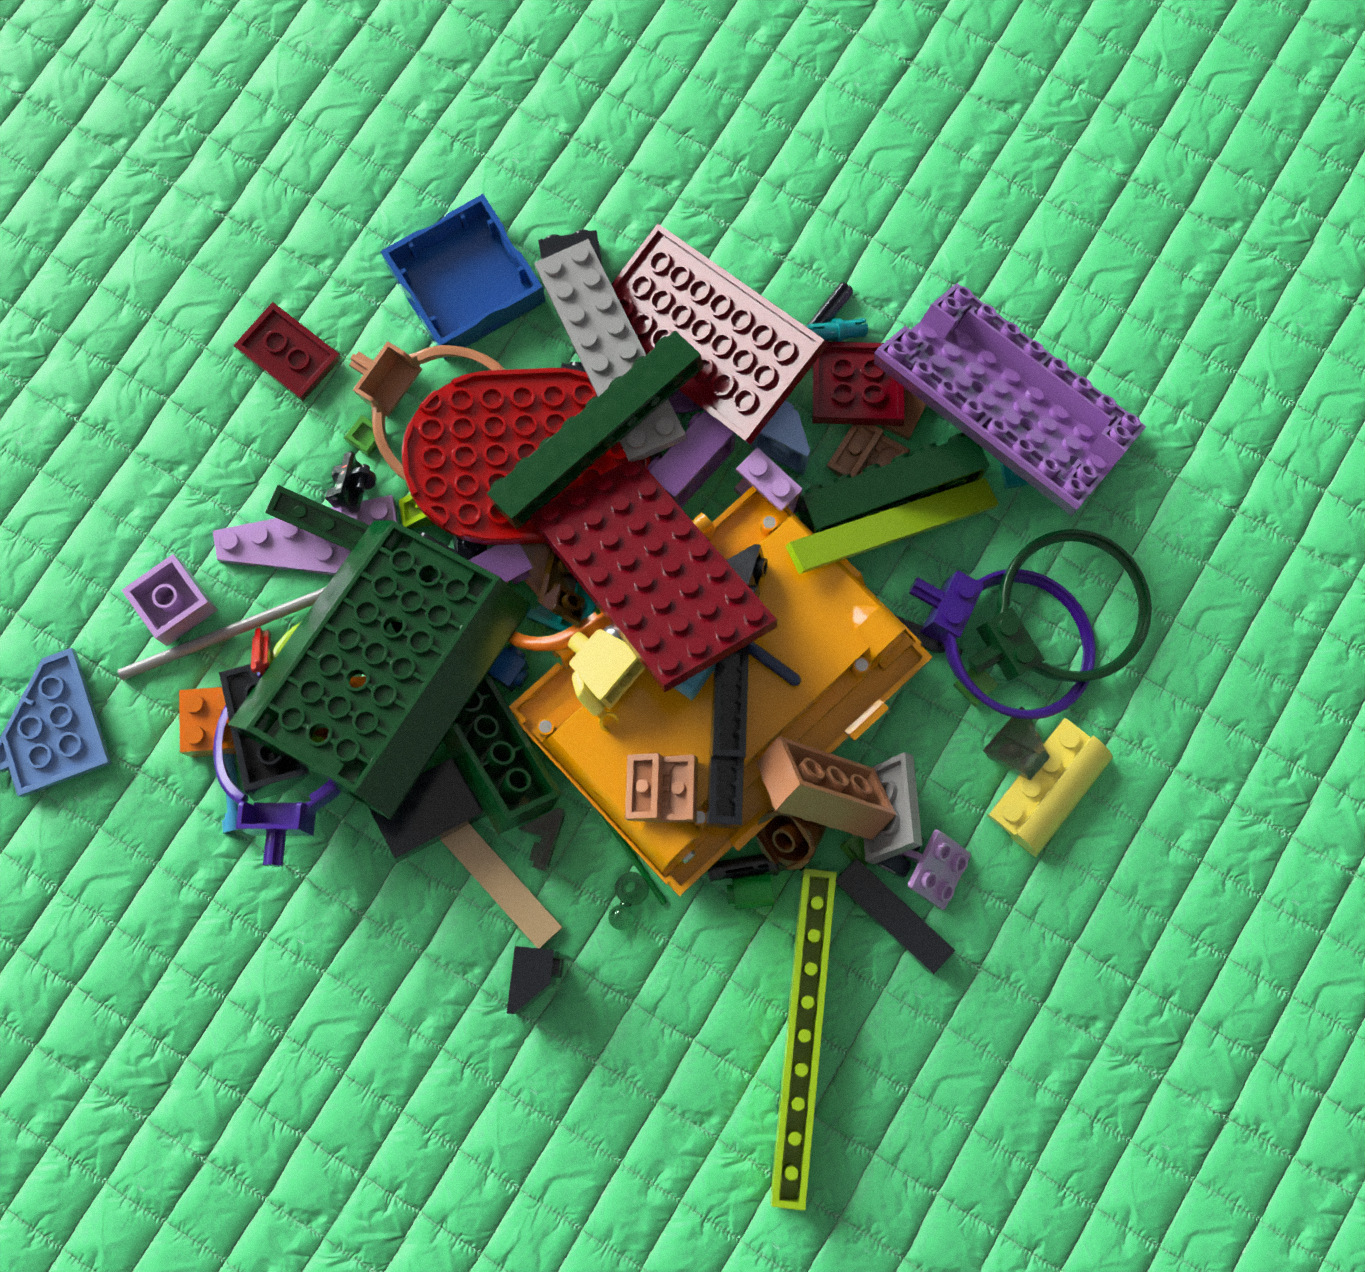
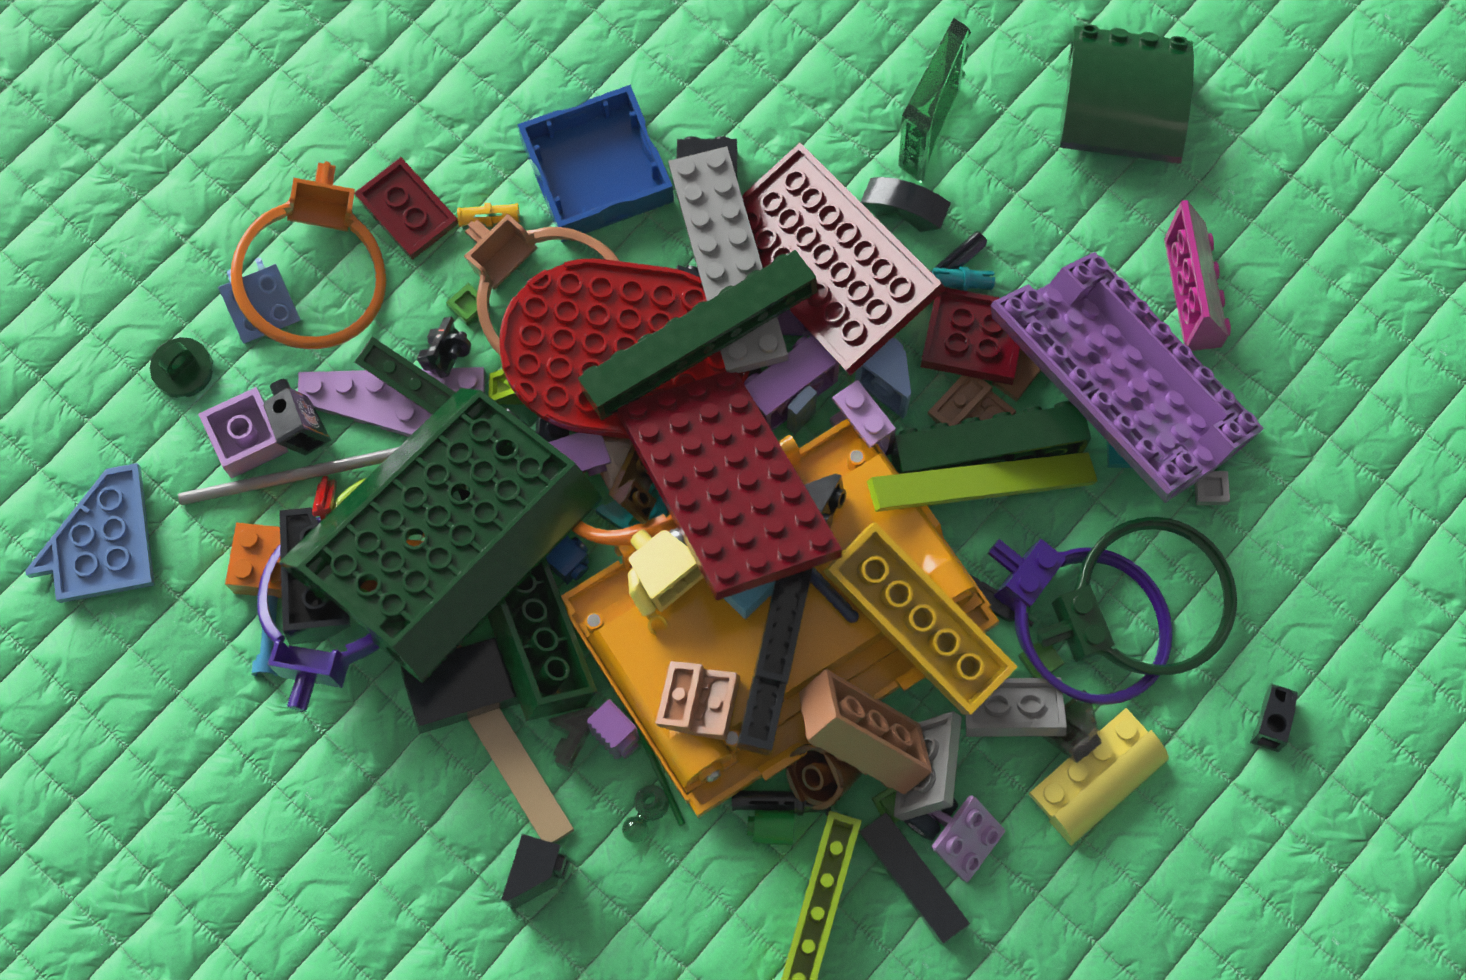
camera: 10 degrees right, 5 degrees down
none -> dark green tile [149,337,213,398]
none -> medium blue plate [218,257,301,344]
none -> orange brick [231,161,386,349]
none -> black torso [263,379,331,456]
none -> yellow pin [457,203,520,227]
none -> medium lavender brick [587,699,640,759]
none -> sand blue tile [787,386,817,435]
none -> yellow brick [823,522,1018,715]
none -> black brick [861,177,951,232]
none -> clear green windscreen [898,18,971,183]
none -> light grey plate [965,678,1067,737]
none -> dark green slope [1060,24,1194,164]
none -> dark pink slope [1164,200,1231,351]
none -> light grey plate [1194,471,1230,505]
none -> black leg [1250,683,1298,752]

